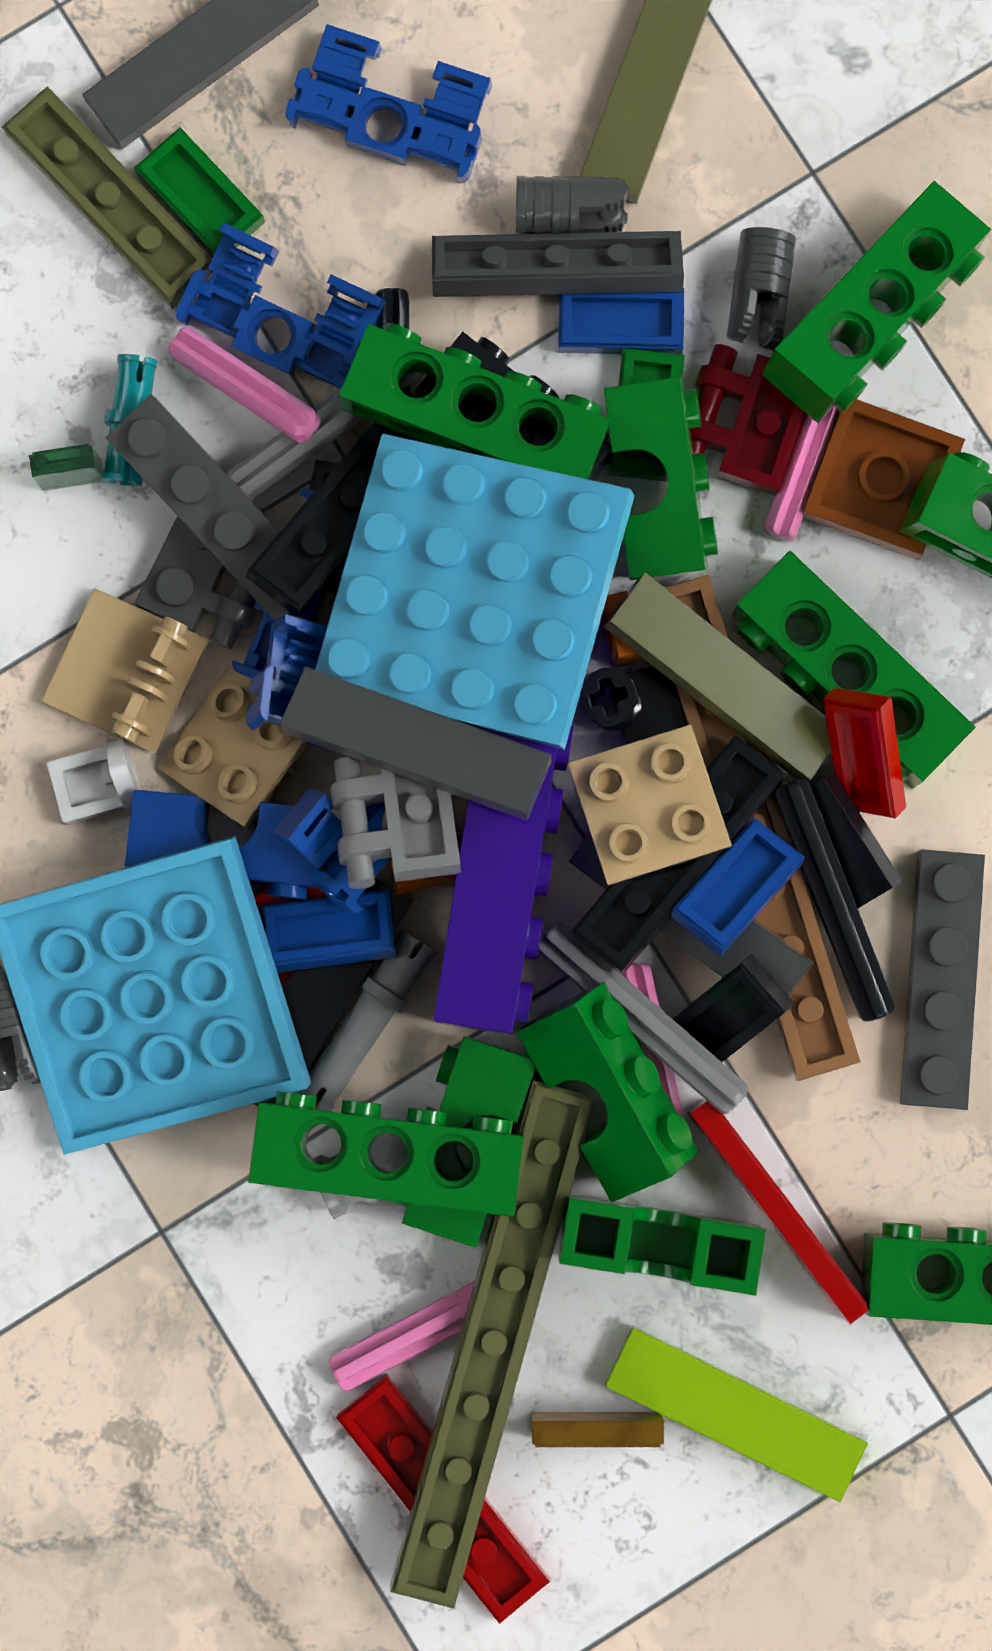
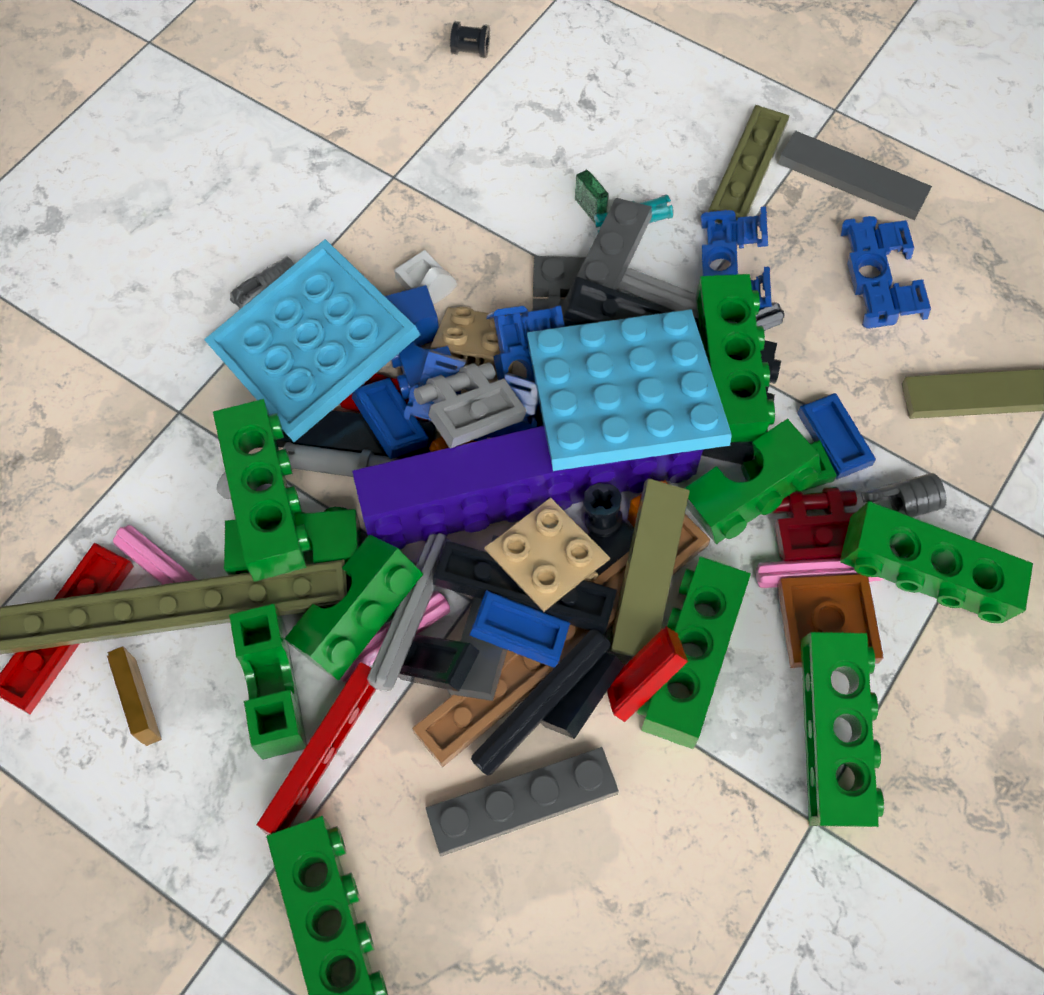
camera: 65 degrees right, 20 degrees down
tan hinge [41,588,209,754] -> none
green tile [134,127,265,256] -> none
bright pink axle [168,327,321,443] -> none
dark grey tile [280,667,552,821] -> none
dark grey tile [432,231,684,297] -> none
dark grey hinge [516,176,630,233] -> none
lime tile [605,1325,868,1503] -> none

